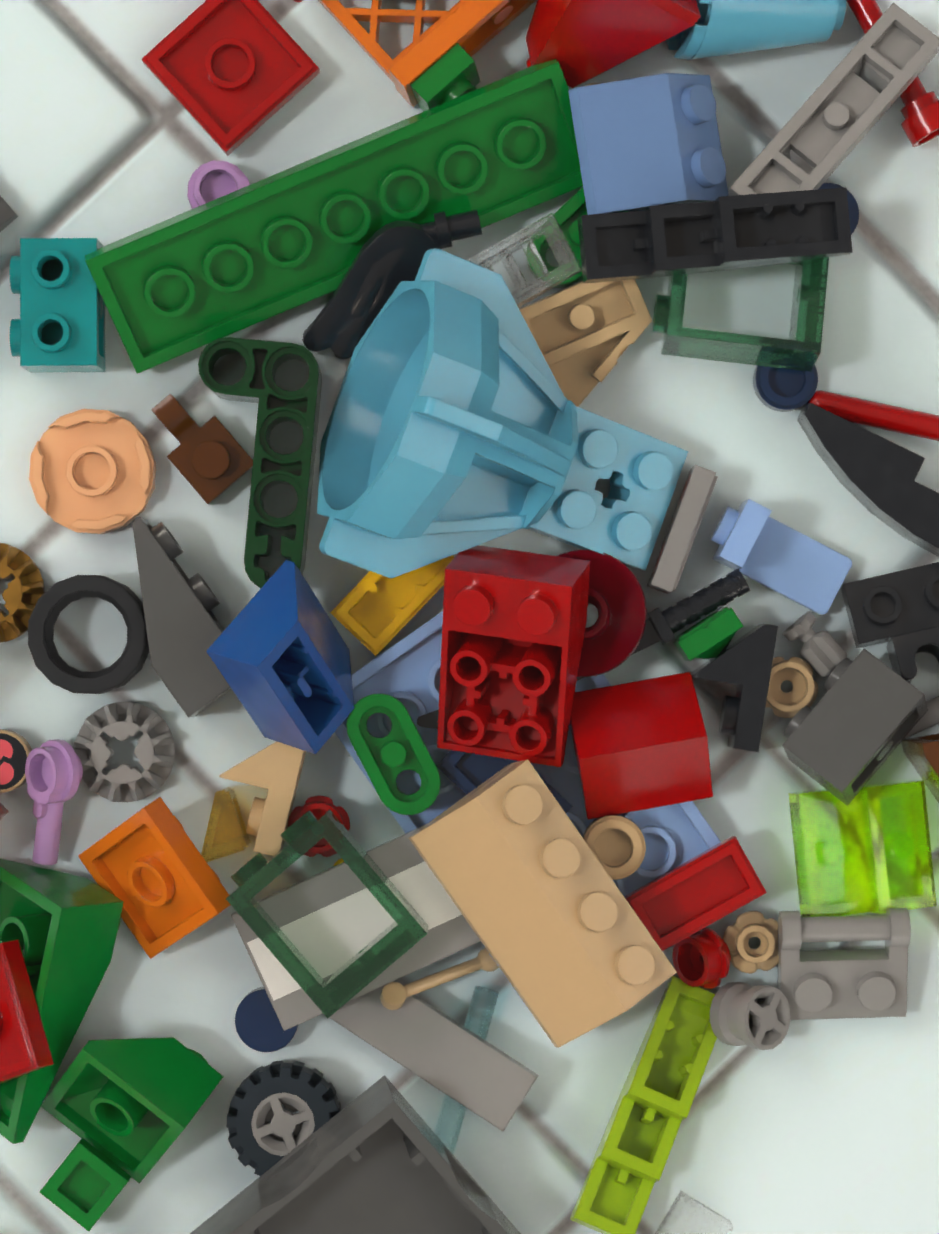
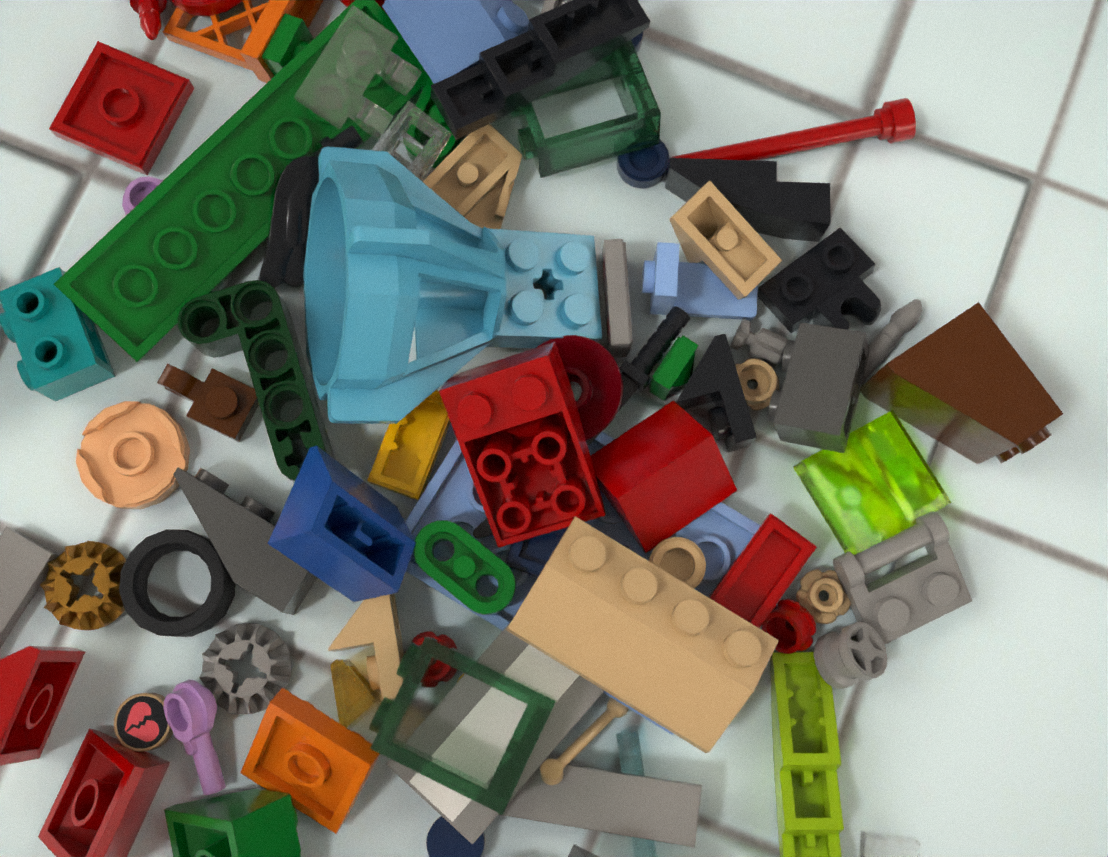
camera: 20 degrees left, 10 degrees down
none -> clear plate [294,5,422,139]
none -> tan slope [669,181,782,300]

